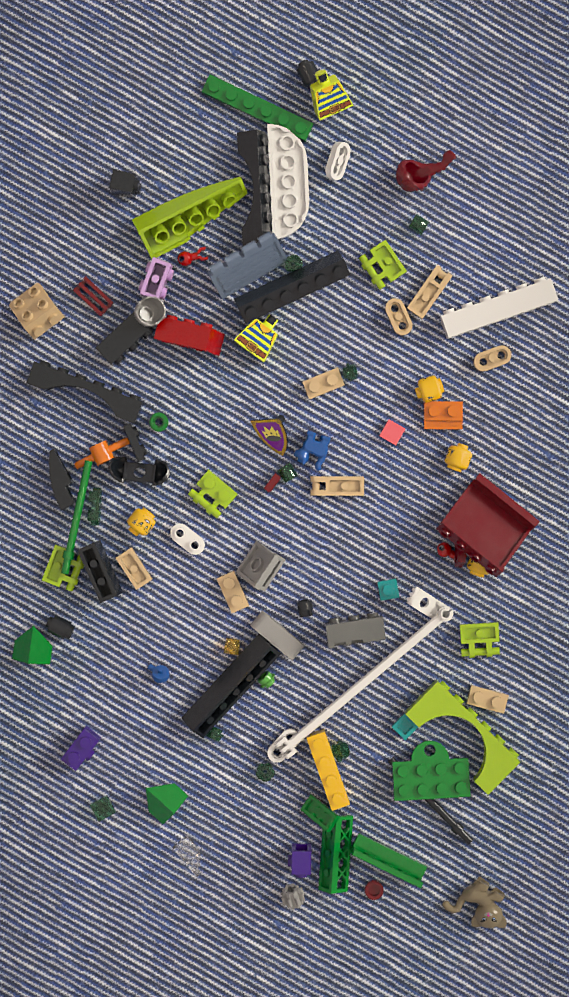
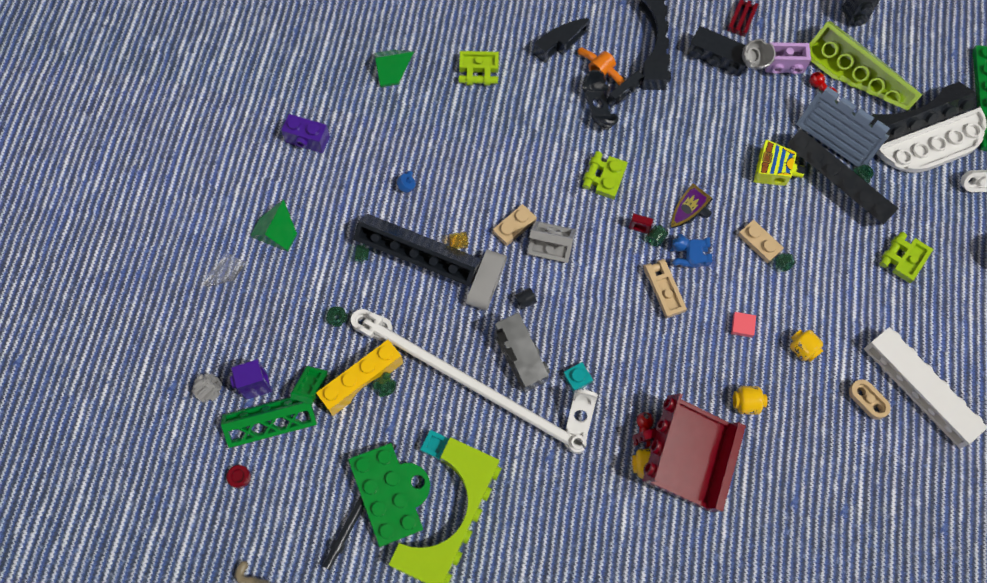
camera: 70 degrees right, 20 degrees down
black brick [45,614,75,640] -> none
green bar [61,460,93,575] -> none
black brick [77,540,123,603] -> none
clear green plate [87,487,102,526] -> none
clear green plate [90,795,116,822] -> none
tan plate [116,547,153,590] -> none
yellow head [127,507,156,536] -> none
green plate [149,413,169,432] -> none
red wedge [154,315,225,356] -> none
white plate [170,524,205,555] -> none
bright green plate [257,670,275,688] -> none
green fence [350,832,427,888] -> none
tan plate [385,298,412,336] -> none
tan plate [406,265,453,319] -> none
clear green hose [409,214,430,235] -> none
orange plate [424,401,463,430] -> none
lime plate [459,622,500,658] -> none
tan plate [466,685,509,714] -> none

